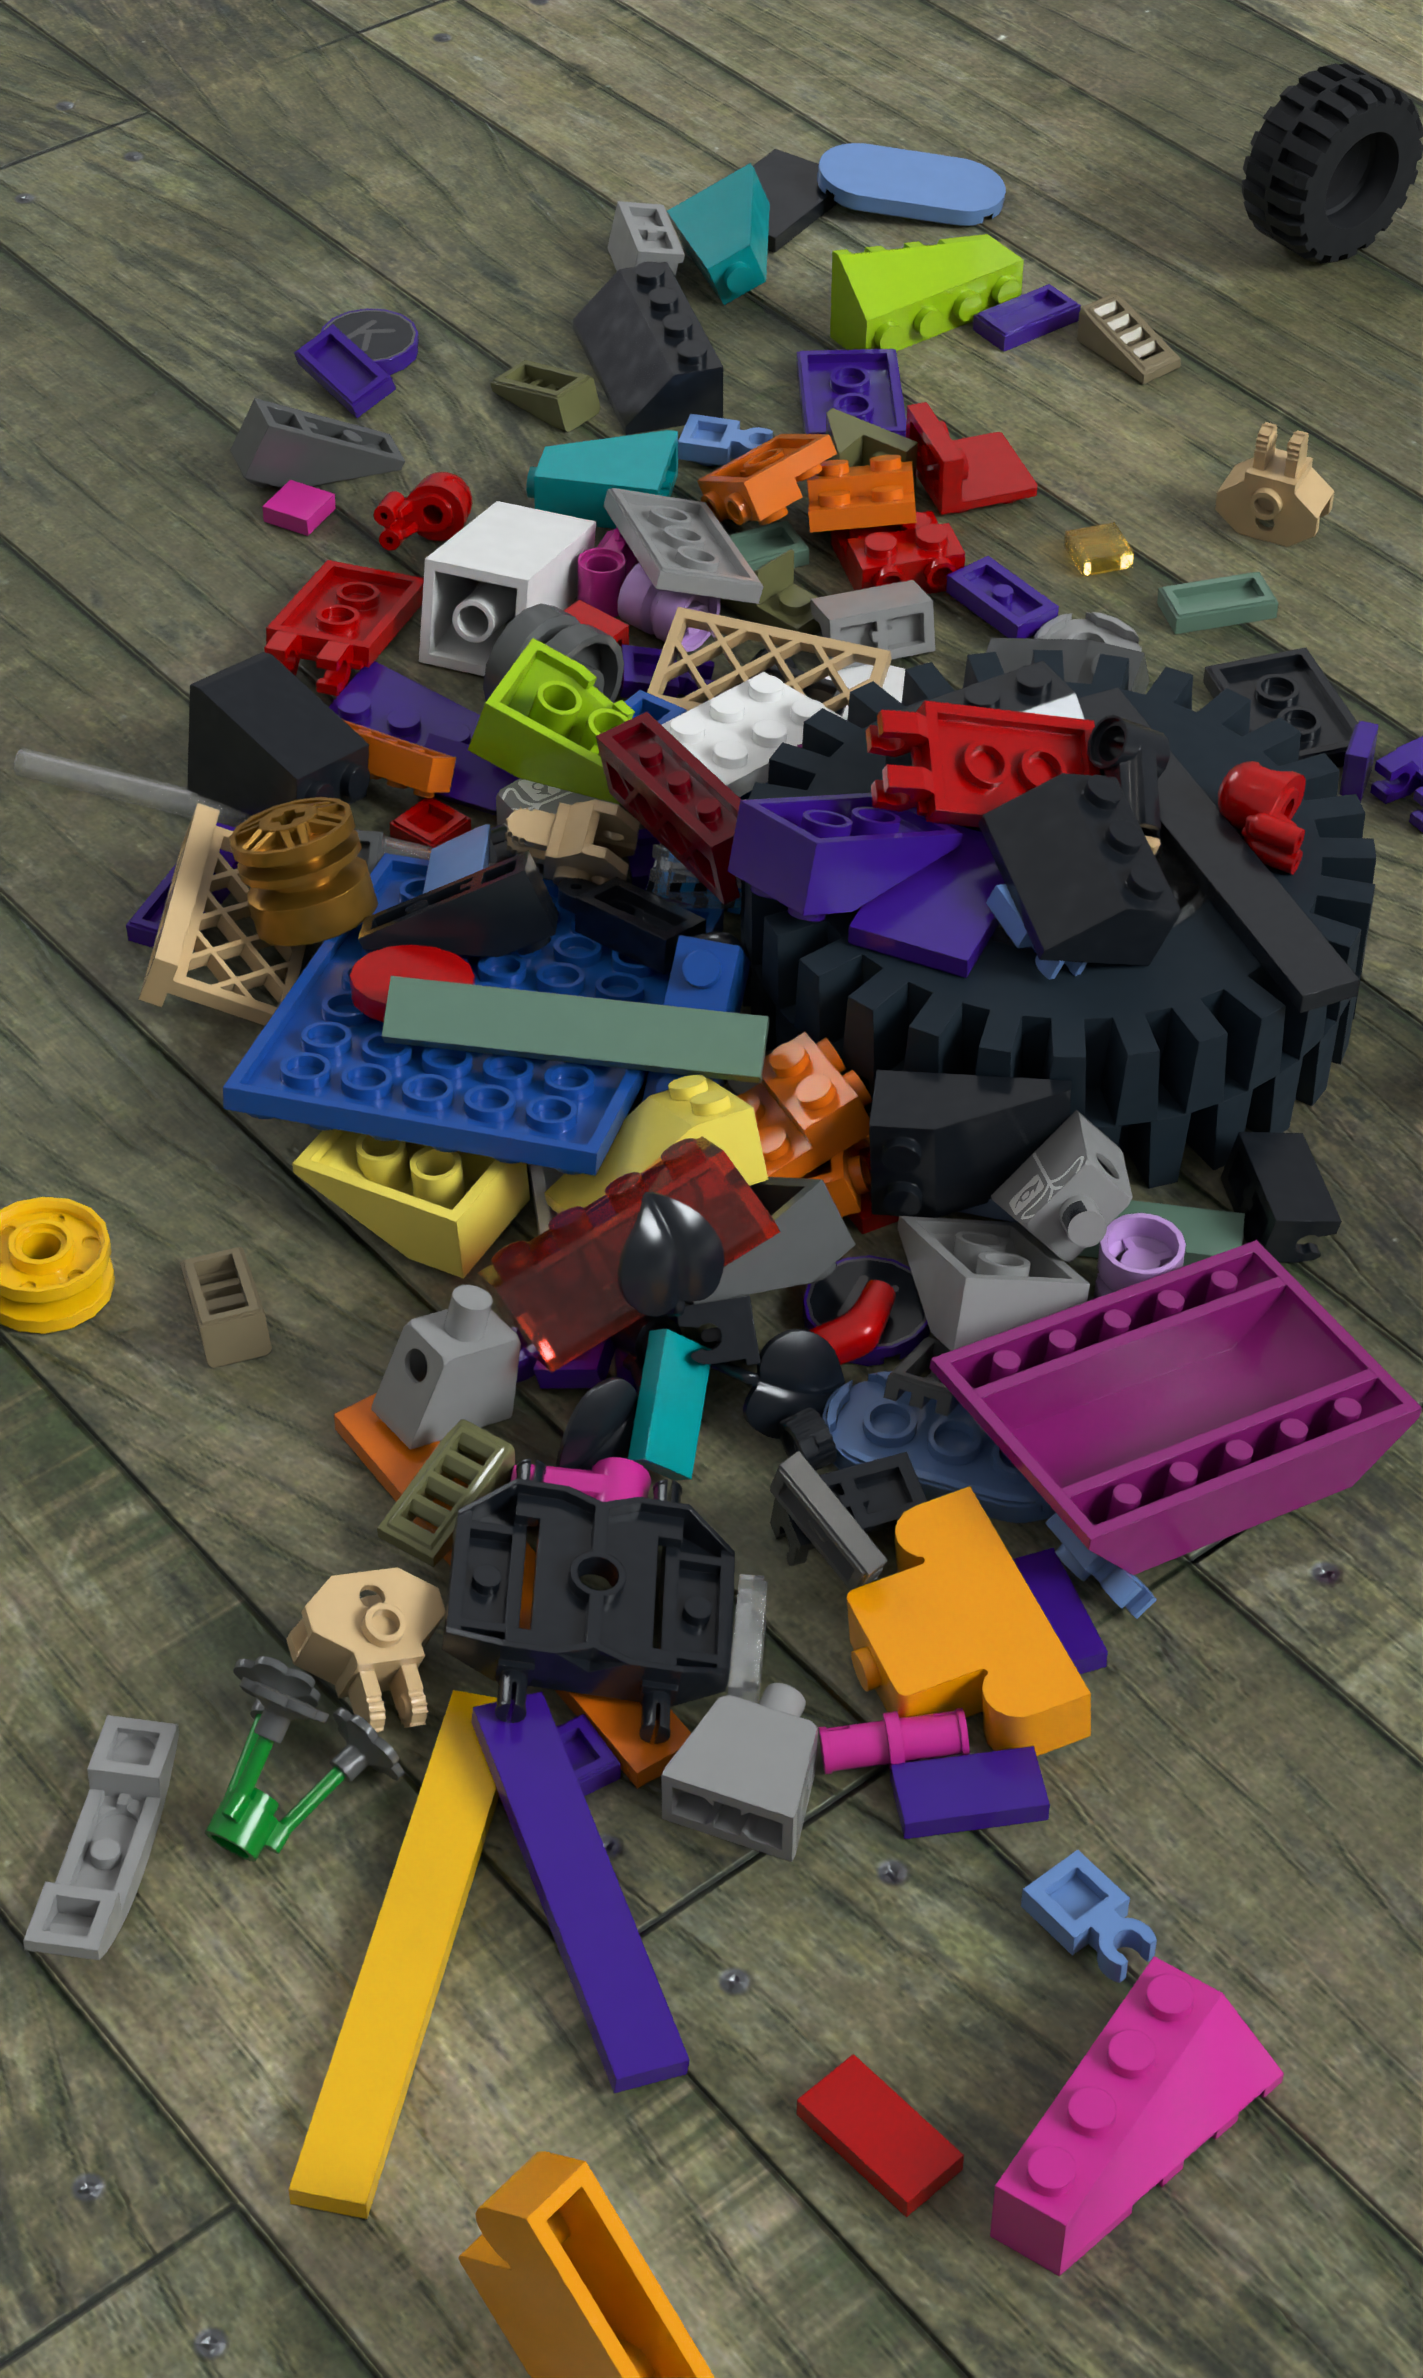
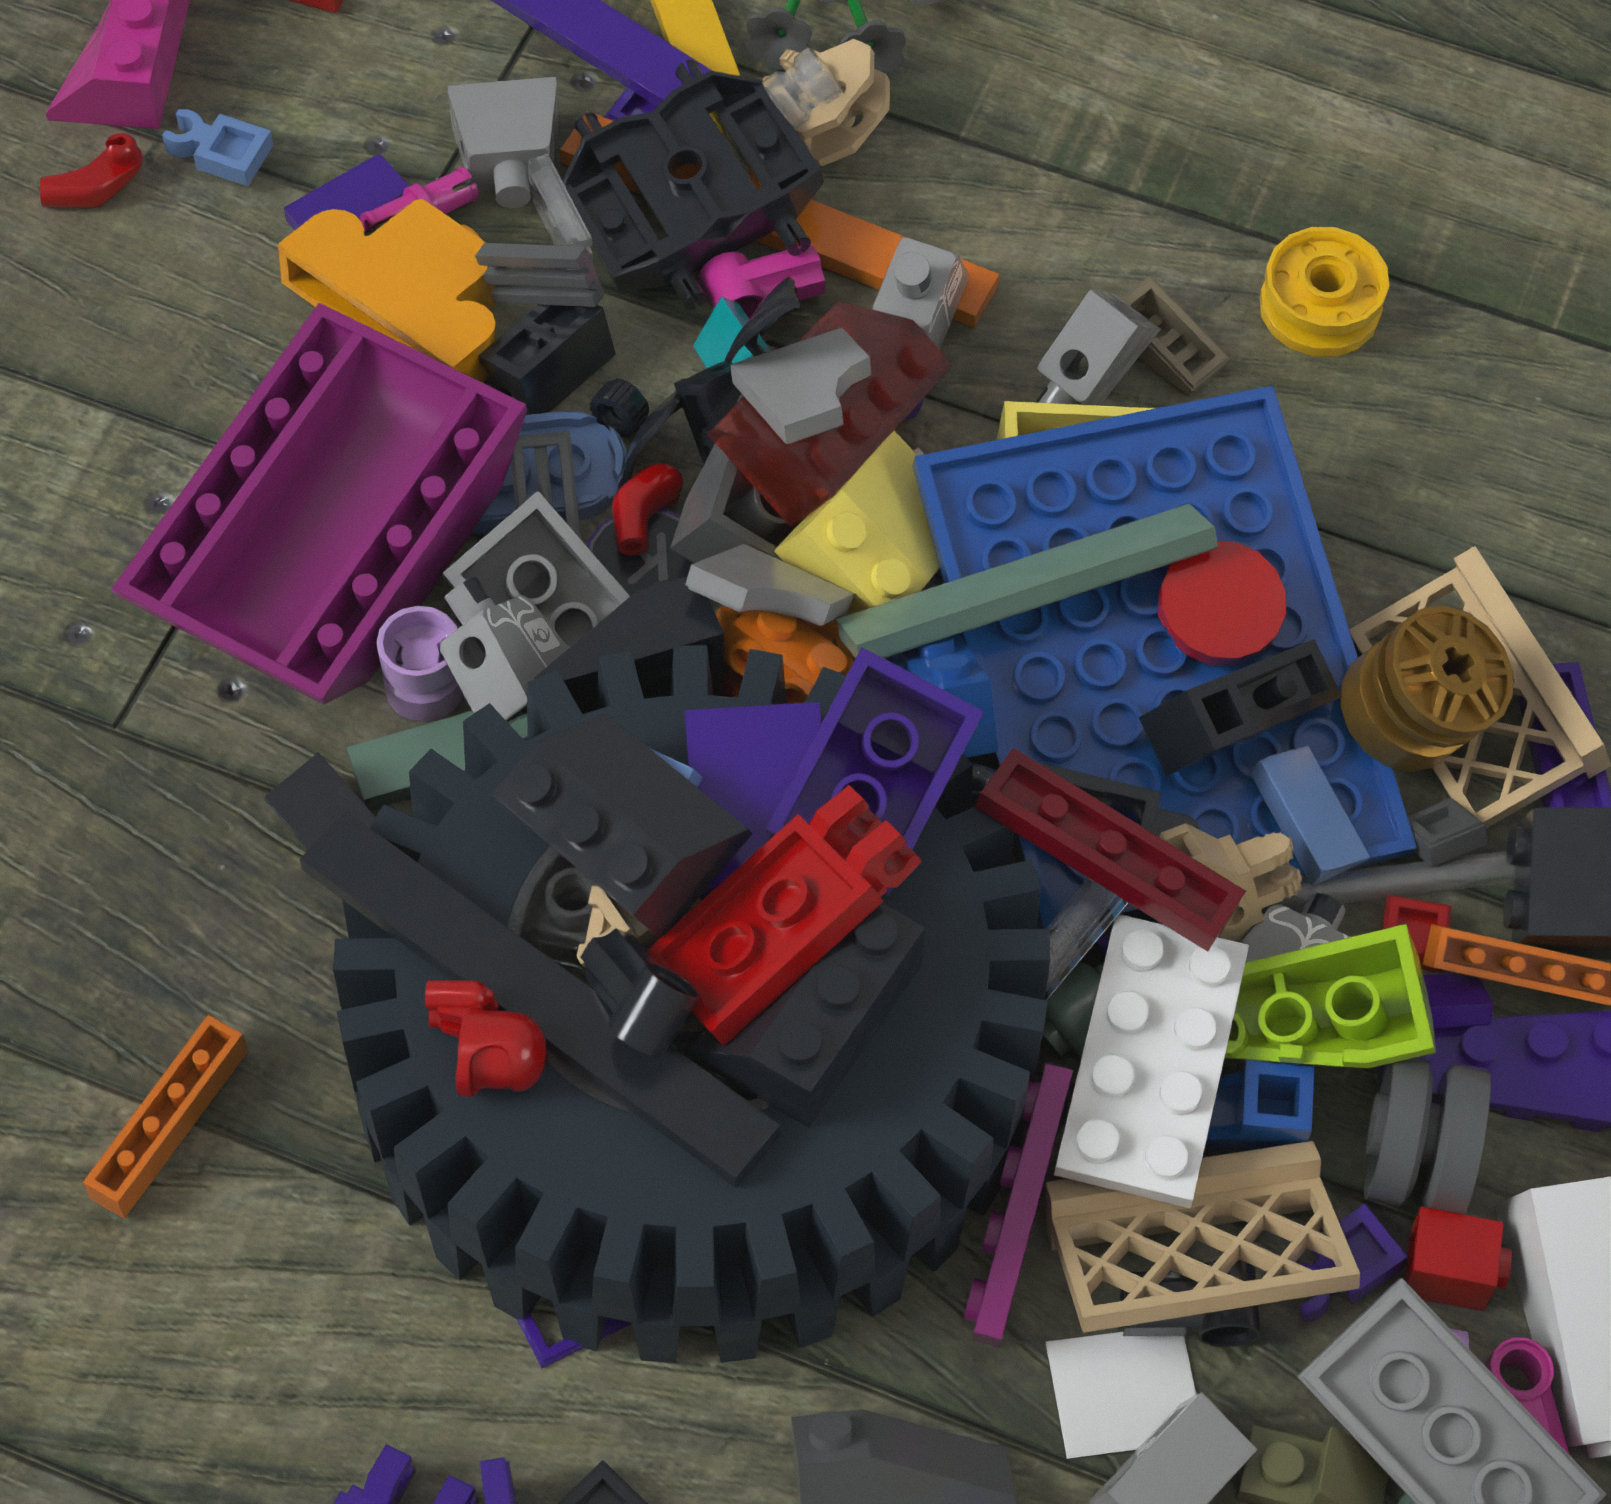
camera: 150 degrees right, 15 degrees up
olive slope [377,1419,515,1567] -> none
none -> red arm [40,133,143,208]
none -> light grey tile [685,544,855,626]
none -> light grey tile [730,328,871,444]
none -> clear wheel [762,46,843,128]
none -> light grey torso [1035,289,1160,405]

